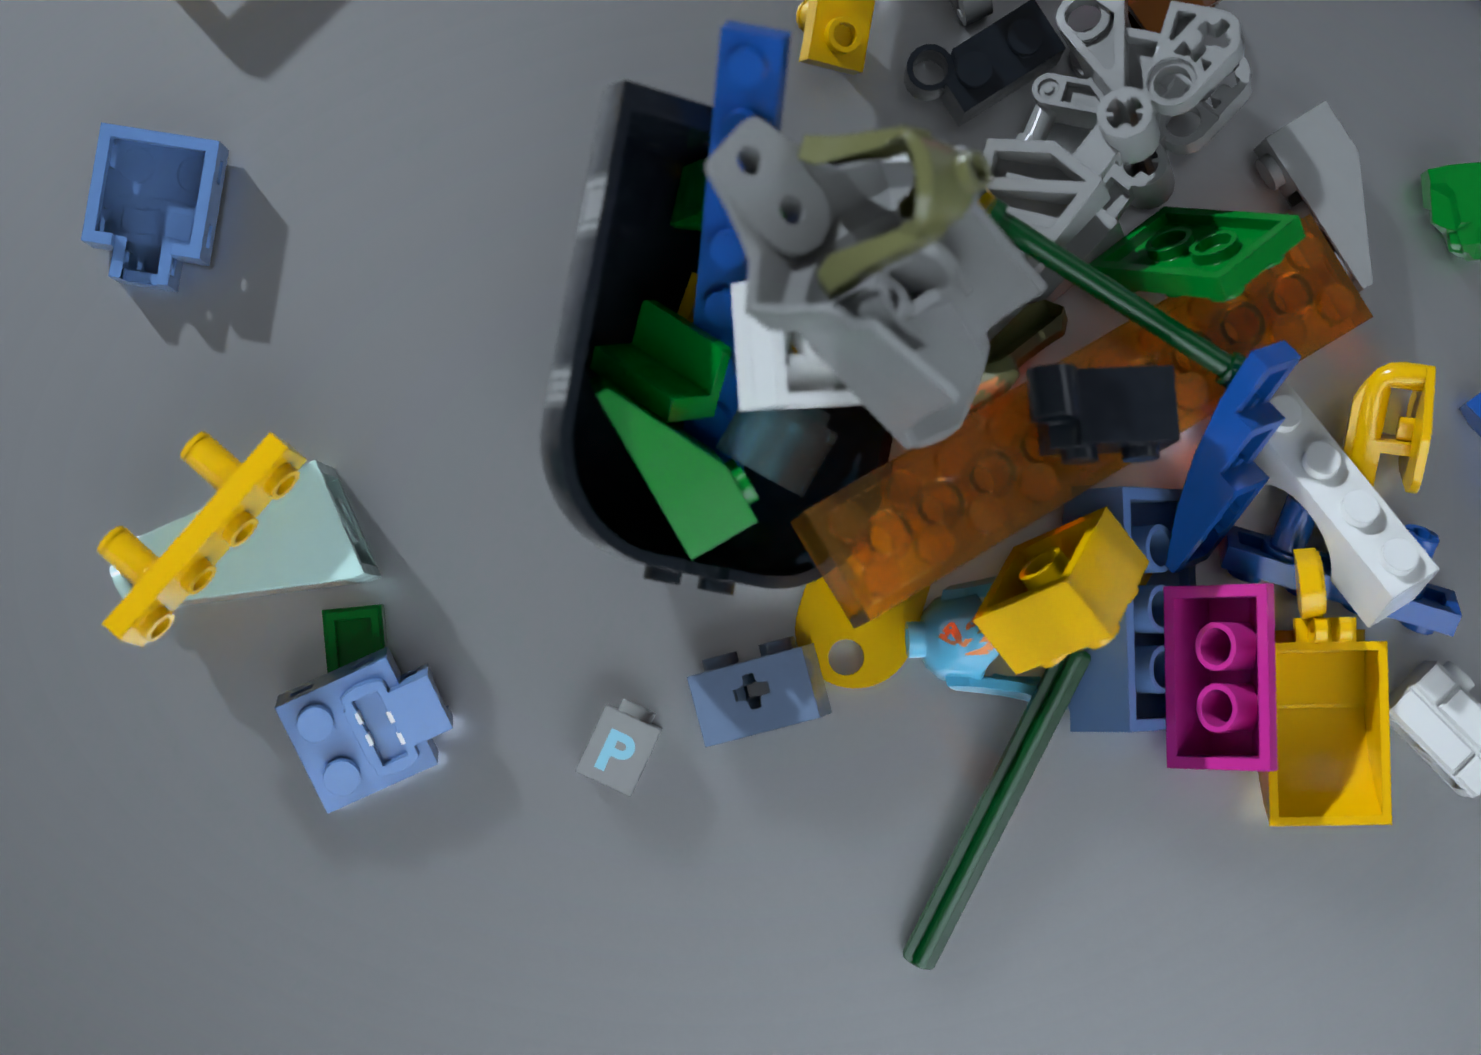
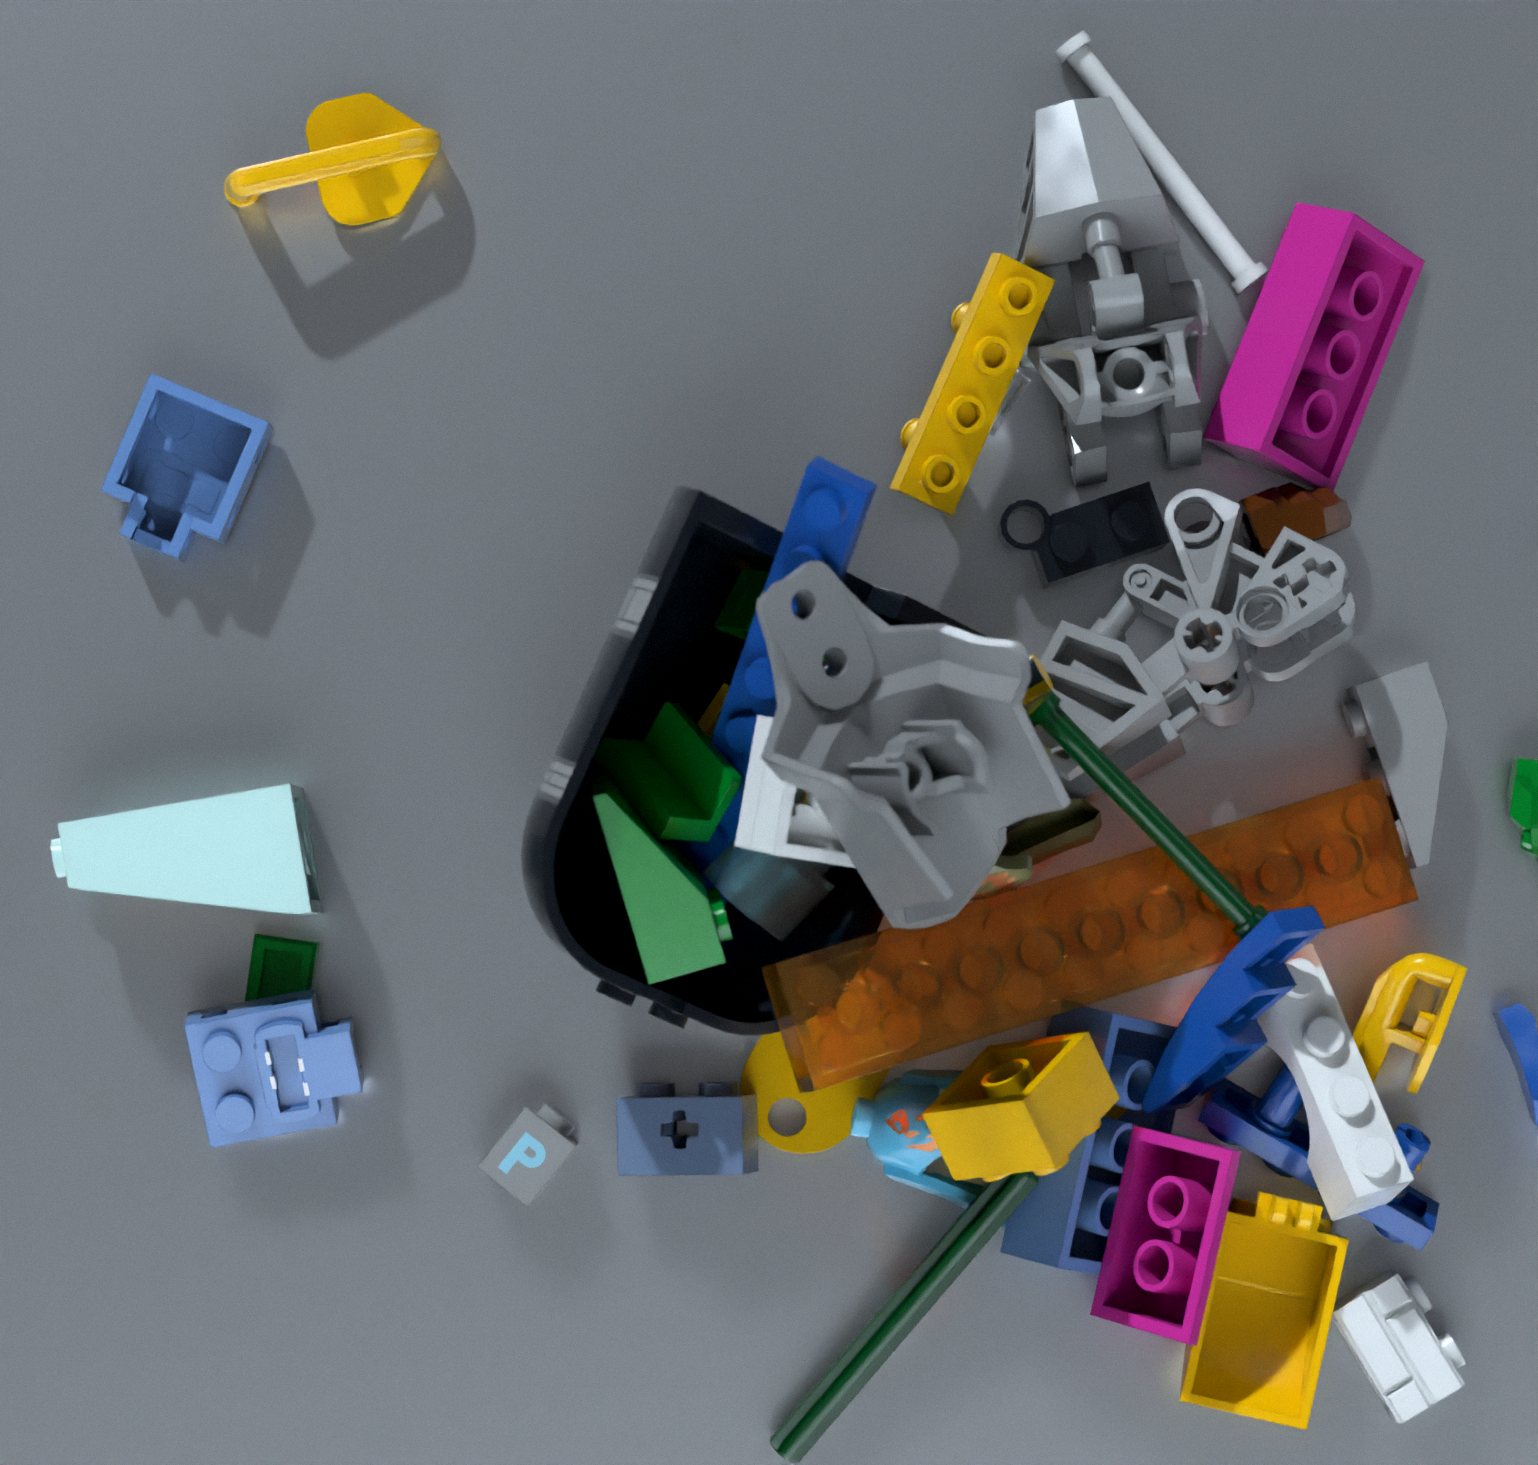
camera: 10 degrees right, 0 degrees up
yellow plate [97,431,307,647] -> none
olive piece [798,125,992,301] -> none
black hinge [1026,363,1180,465] -> none
green plate [1089,206,1306,303] -> none
yellow tile [1293,547,1327,619] -> none

